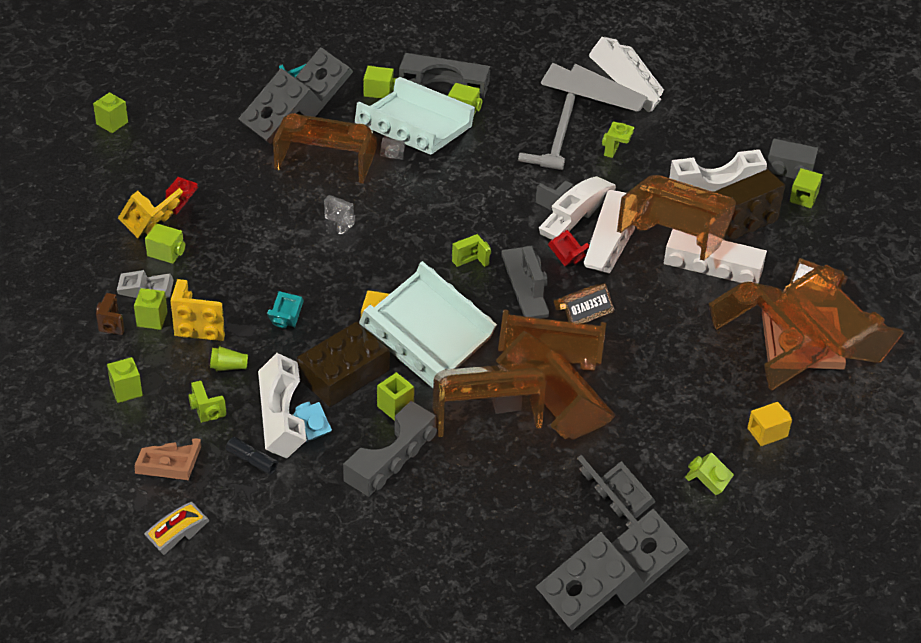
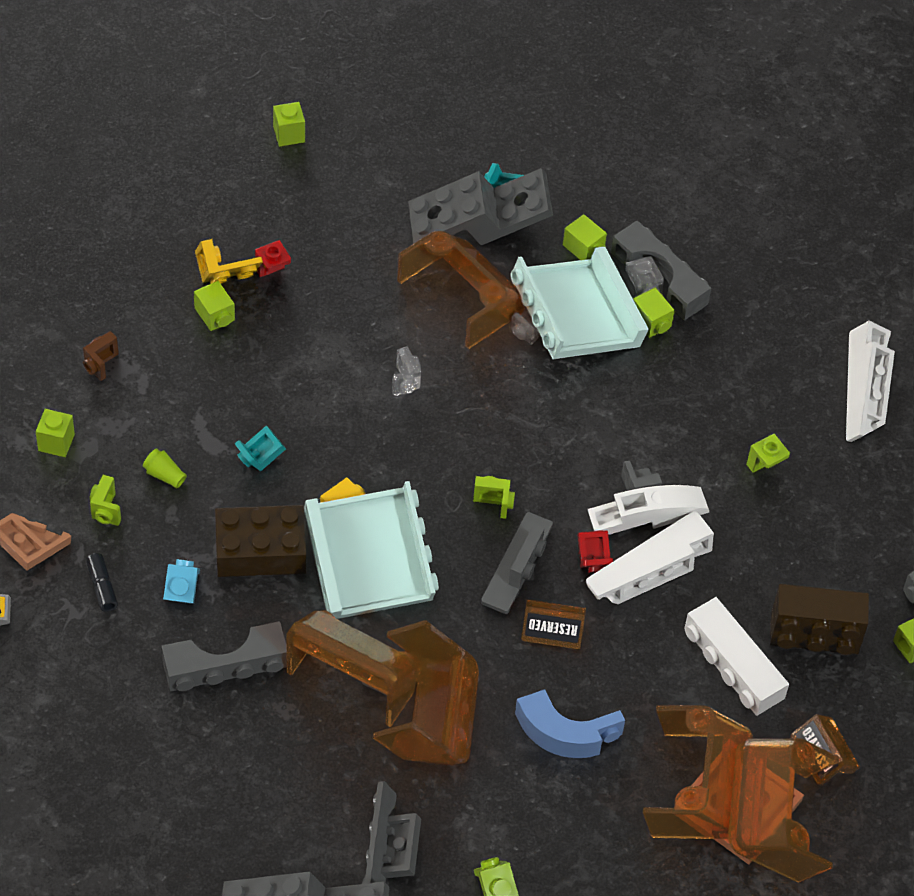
camera: 35 degrees right, 10 degrees up
light grey slope [117,270,174,298] -> none
lime brick [134,288,168,330] -> none
yellow bracket [171,279,225,341] -> none
white arch [258,353,306,458] -> none
lime brick [377,372,414,421] -> none
clear orange windscreen [498,310,606,371] -> none
light grey bar [518,92,576,170] -> none
light grey wedge [541,63,648,111] -> none
clear orange windscreen [617,175,736,261] -> none
white arch [669,150,767,196] -> none
yellow brick [748,402,792,446] -> none
none -> medium blue arch [515,689,625,758]
none -> clear bracket [625,256,664,297]

